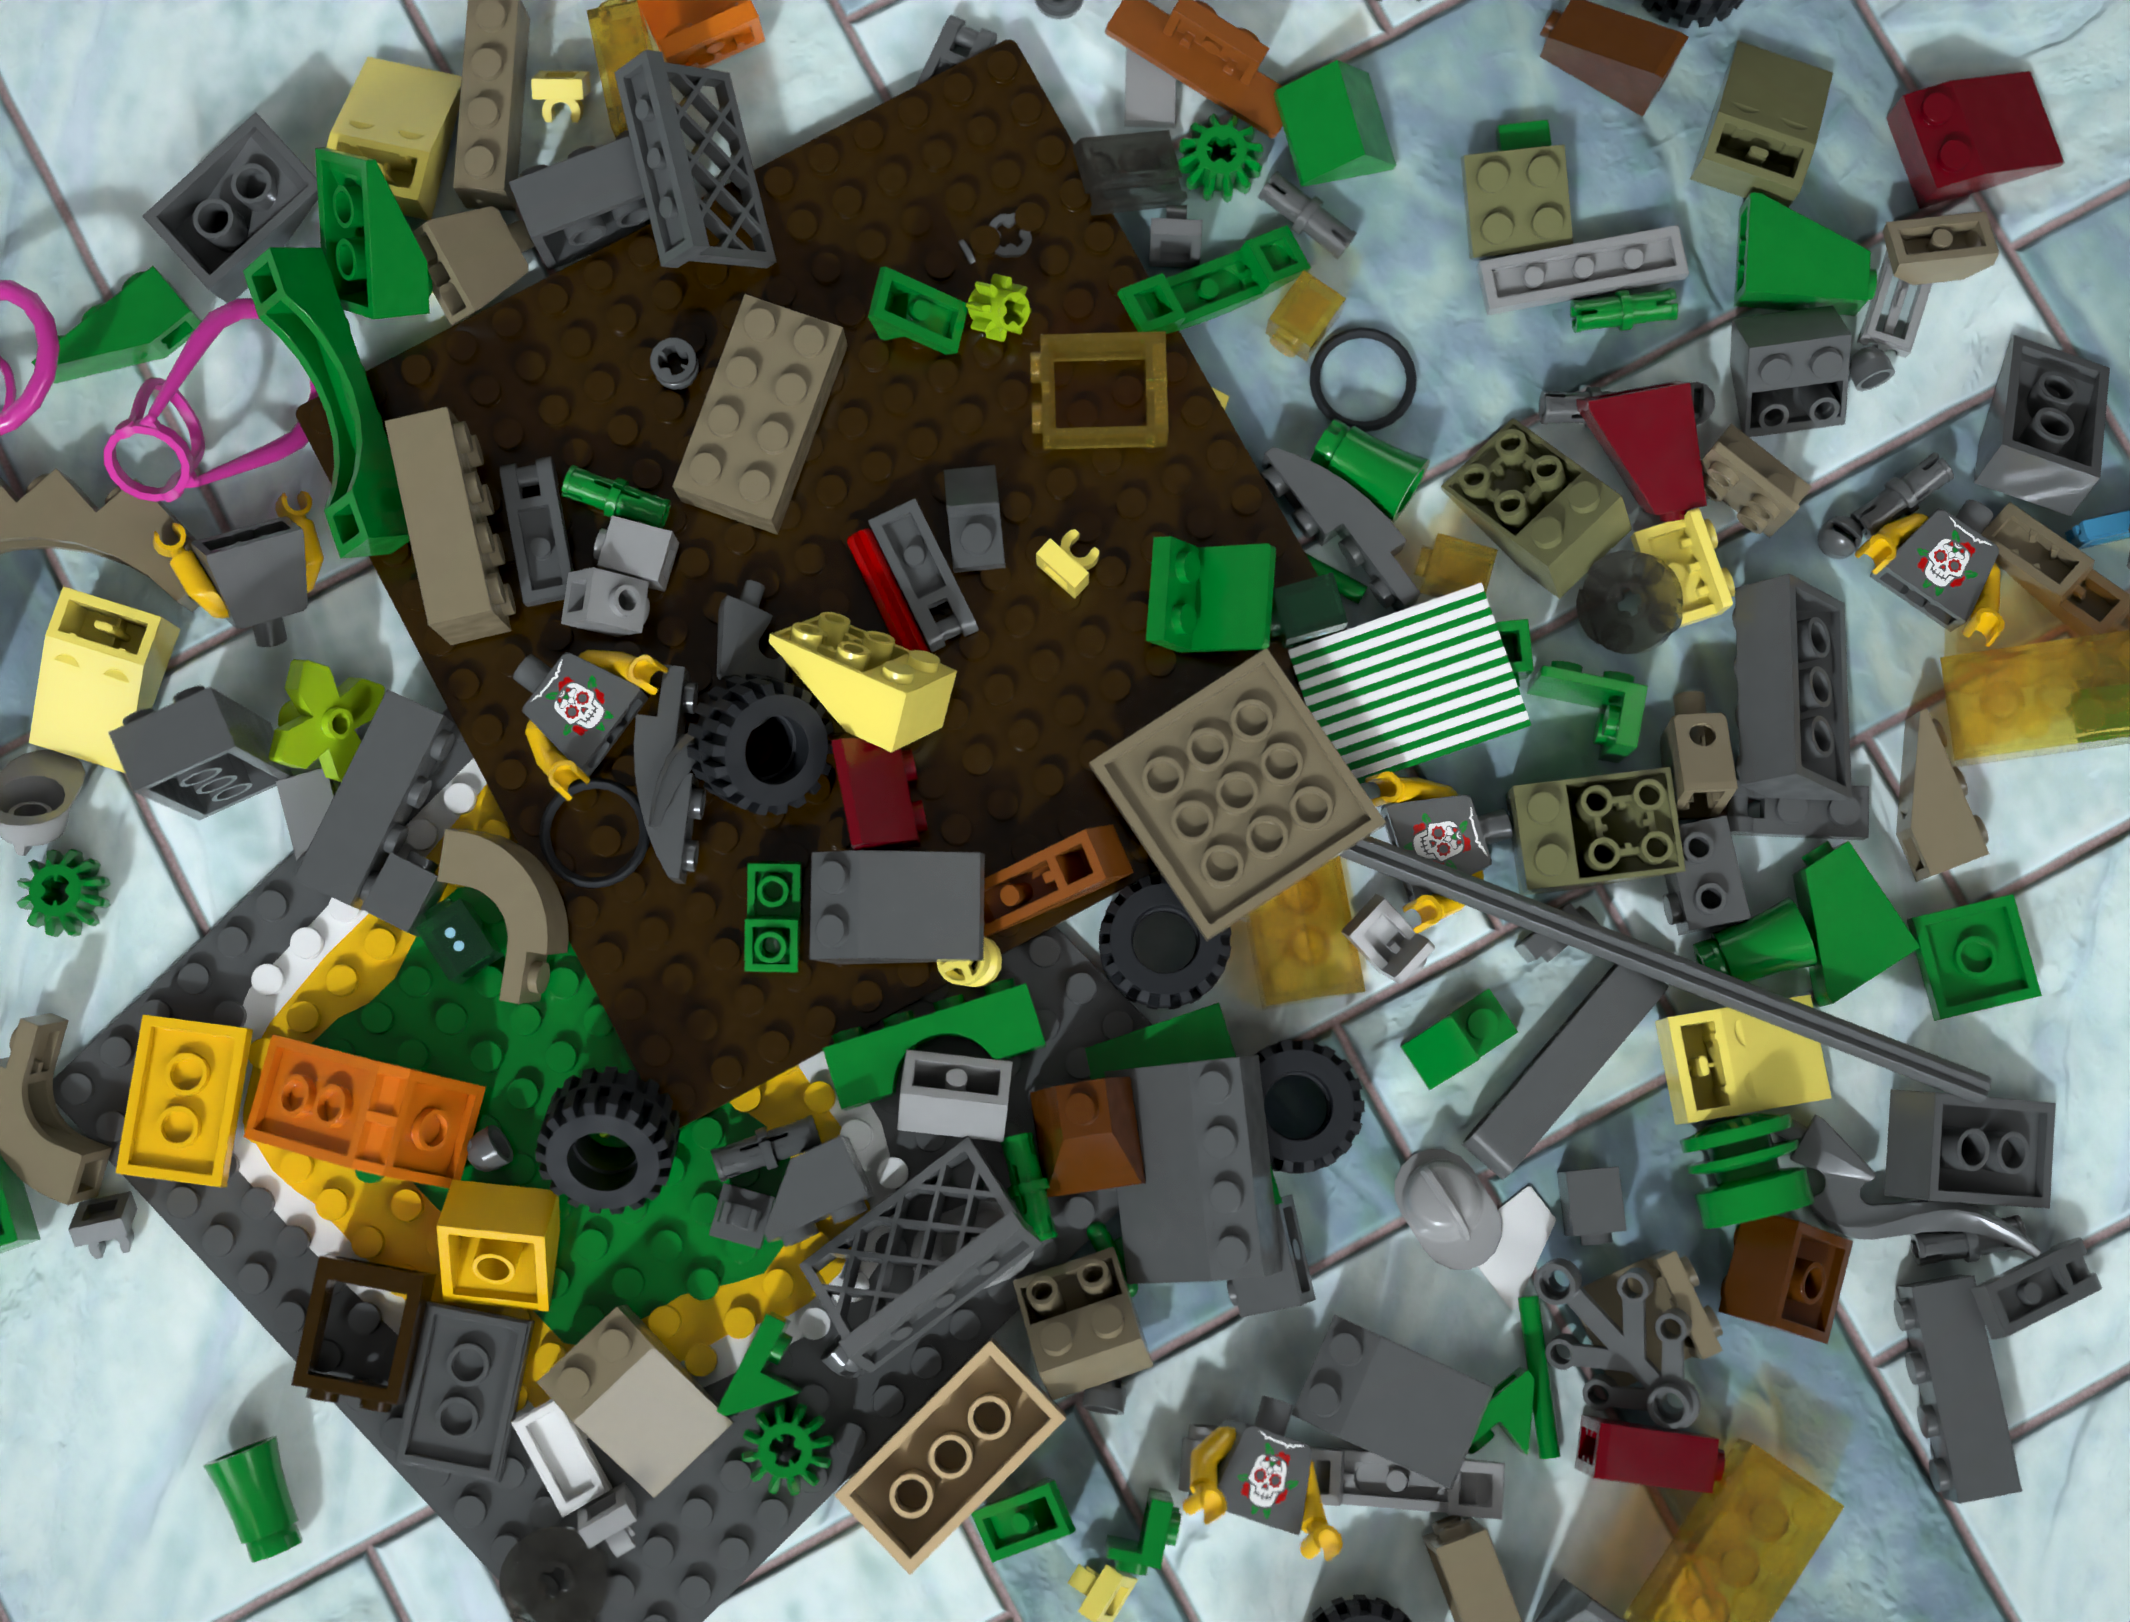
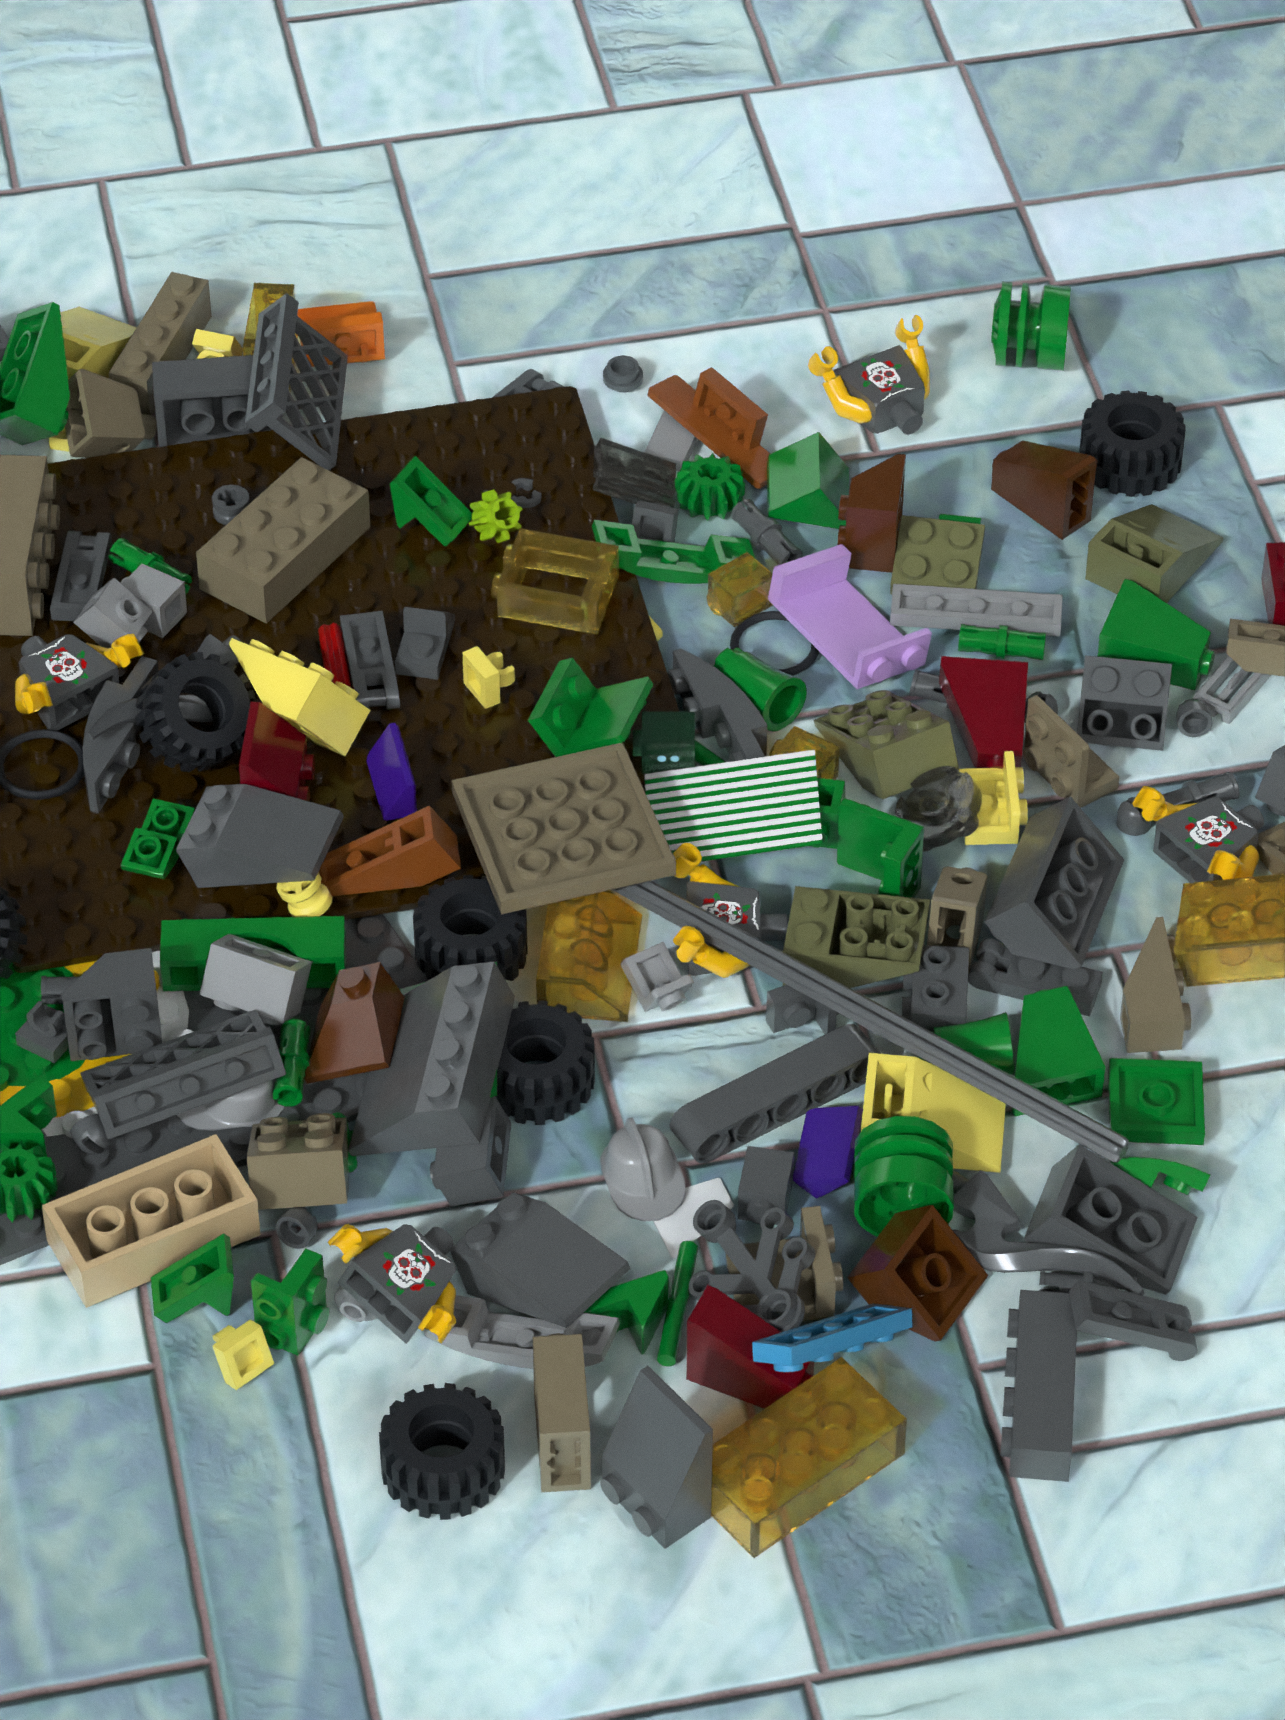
camera: 15 degrees right, 35 degrees down
green slope [1400,988,1518,1090] -> none
none -> dark purple slope [367,723,417,820]
none -> dark azure plate [752,1303,913,1372]
none -> lavender panel [768,544,932,689]
none -> dark purple slope [793,1106,863,1199]
none -> reddish brown slope [837,454,906,573]
none -> green slope [1109,1157,1210,1196]

